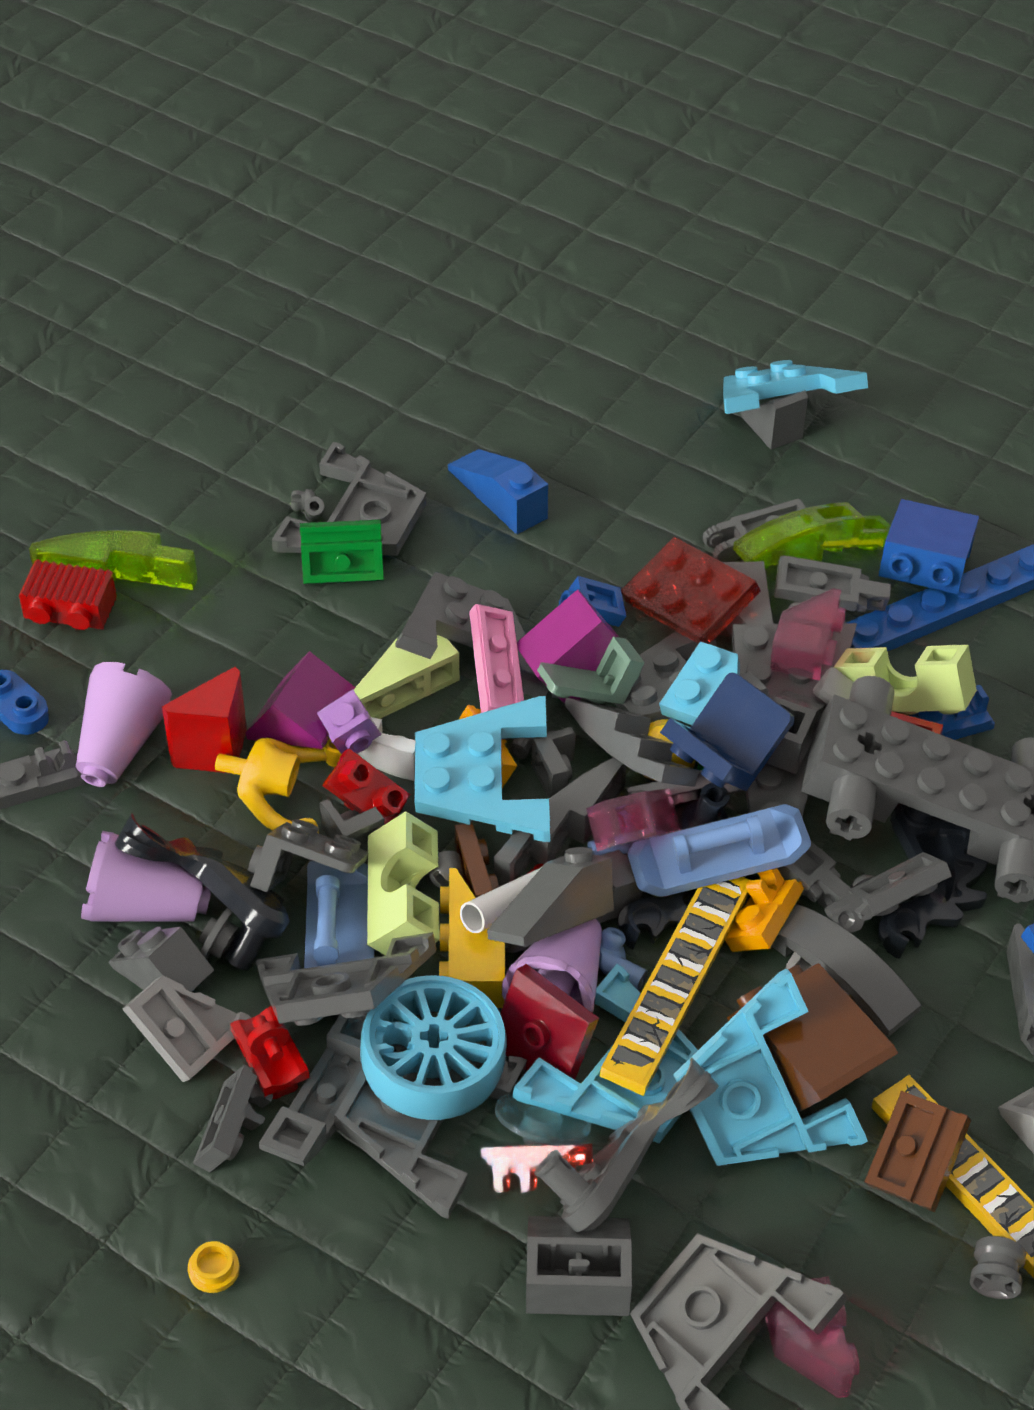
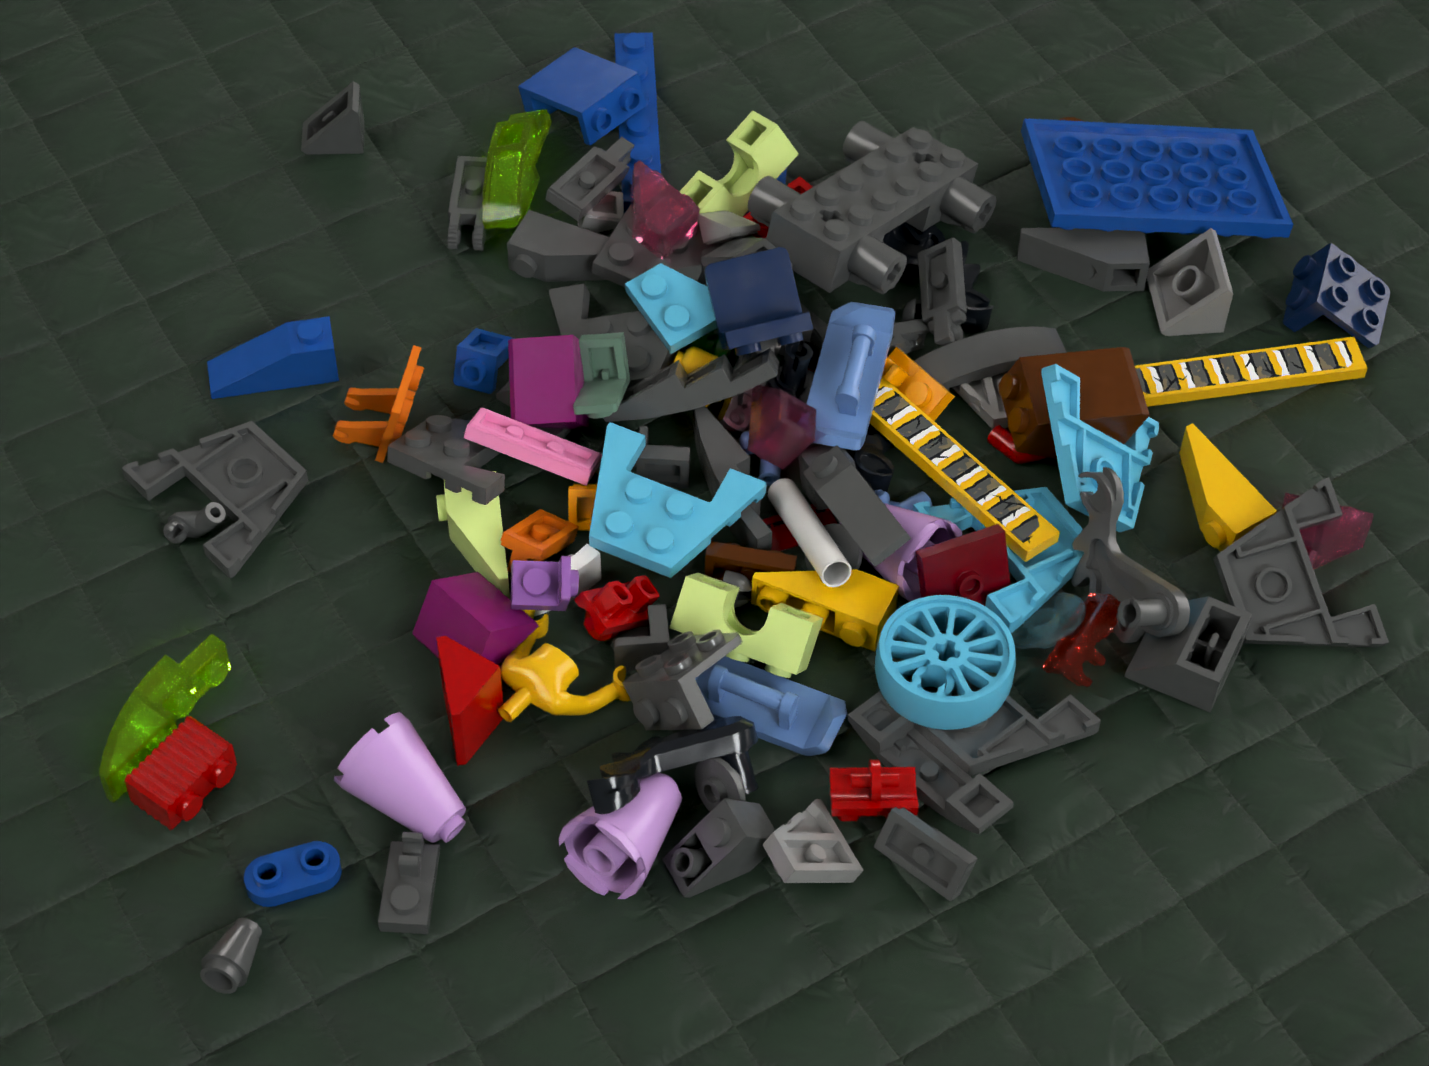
camera: 65 degrees left, 5 degrees up
yellow plate [188,1241,240,1293] -> none
dark grey wing [256,932,437,1026] -> none
green plate [300,520,384,584] -> none
clear red plate [621,537,761,644] -> none
medium azure wing [723,360,868,414] -> none
reddish brown plate [864,1091,972,1213] -> none
dark grey wheel [970,1236,1026,1299] -> none
none -> orange plate [333,345,424,463]
none -> orange plate [501,509,579,573]
none -> yellow slope [1179,423,1277,552]

